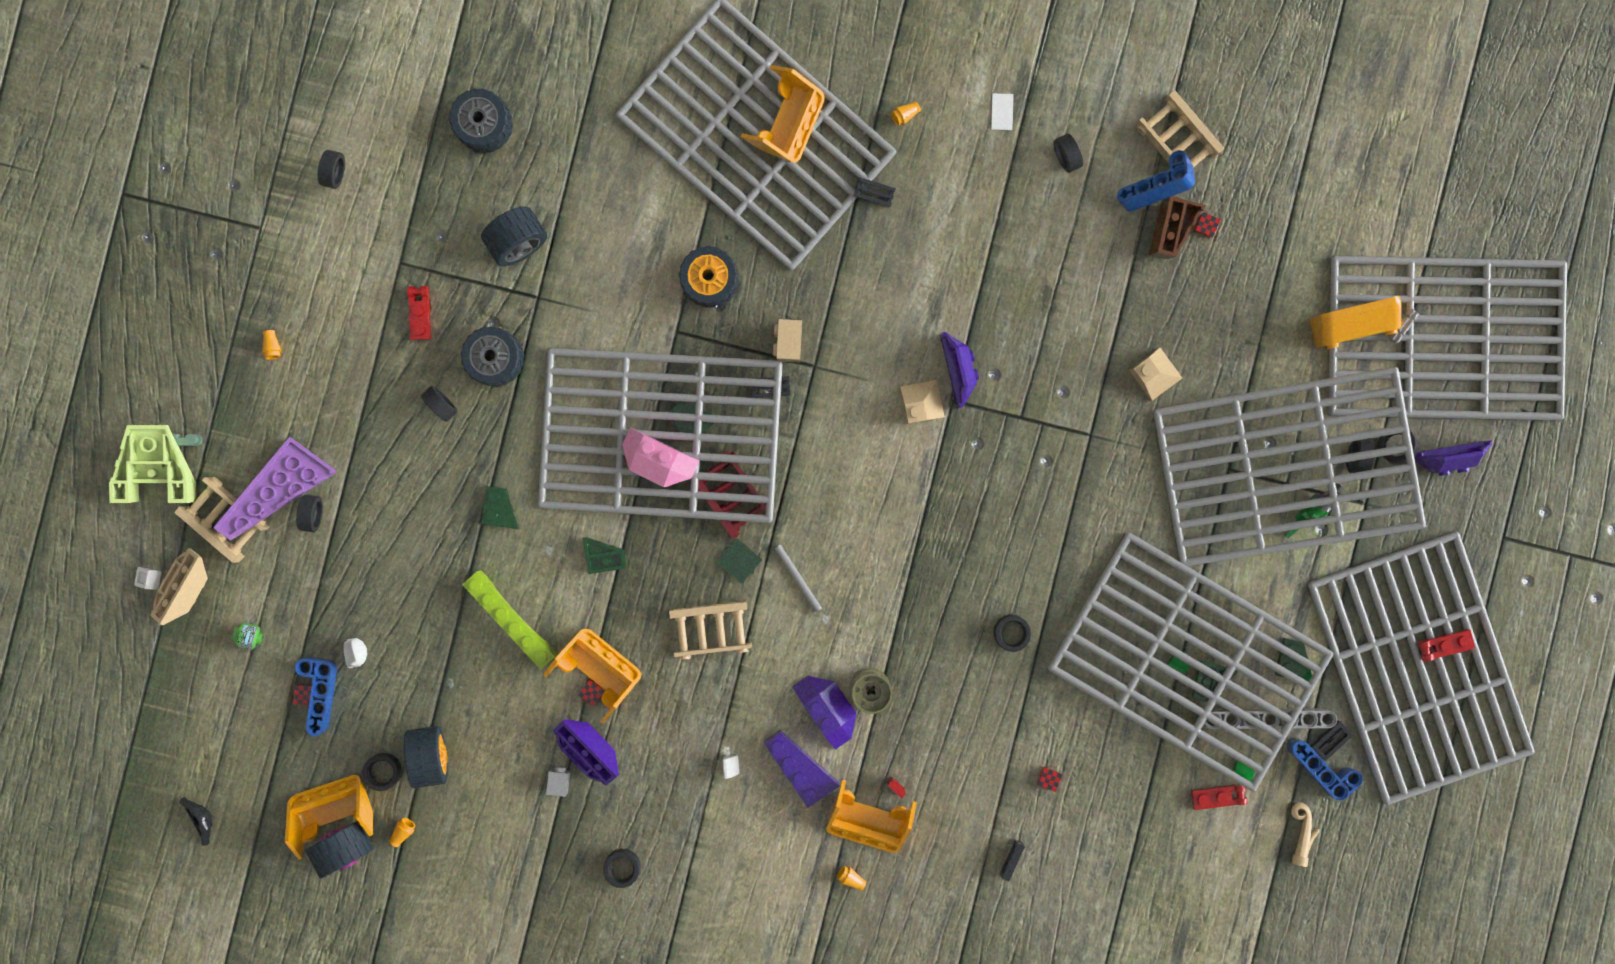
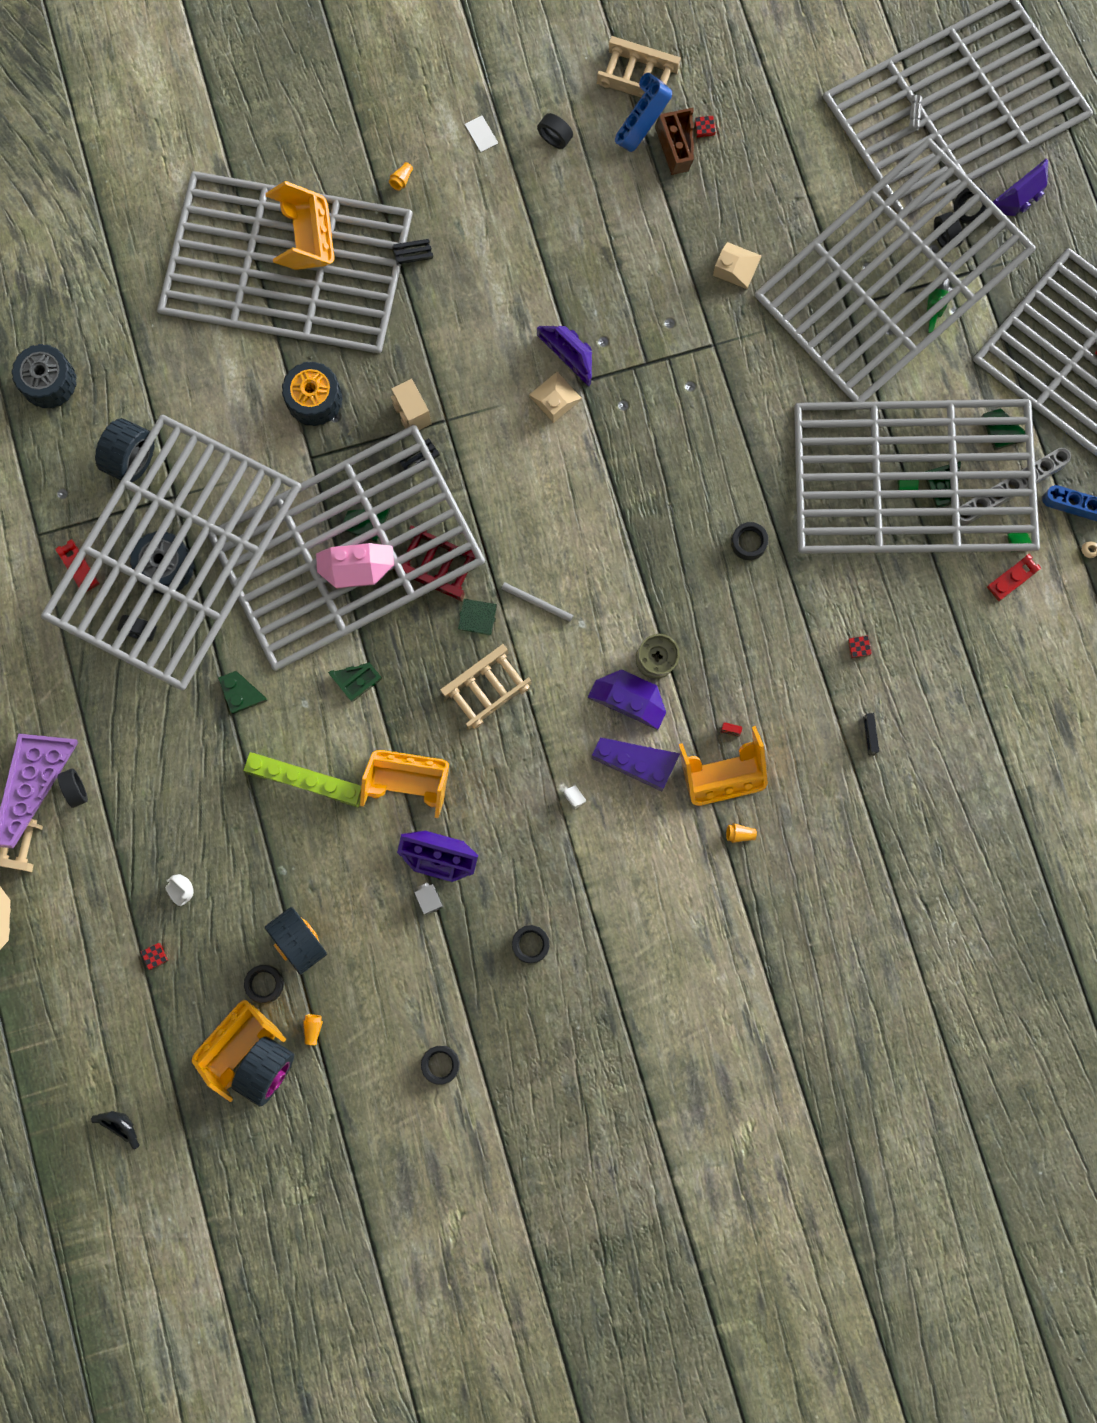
camera: 30 degrees left, 10 degrees down
head [232,623,263,650] -> none
blue beam [295,657,337,736] -> none
tile [578,679,605,706] -> none
light orange windscreen [1309,296,1401,349] -> none
black tile [1310,721,1353,761] -> none
none -> light grey bar [41,415,301,691]
none -> black tyre [421,1046,460,1085]

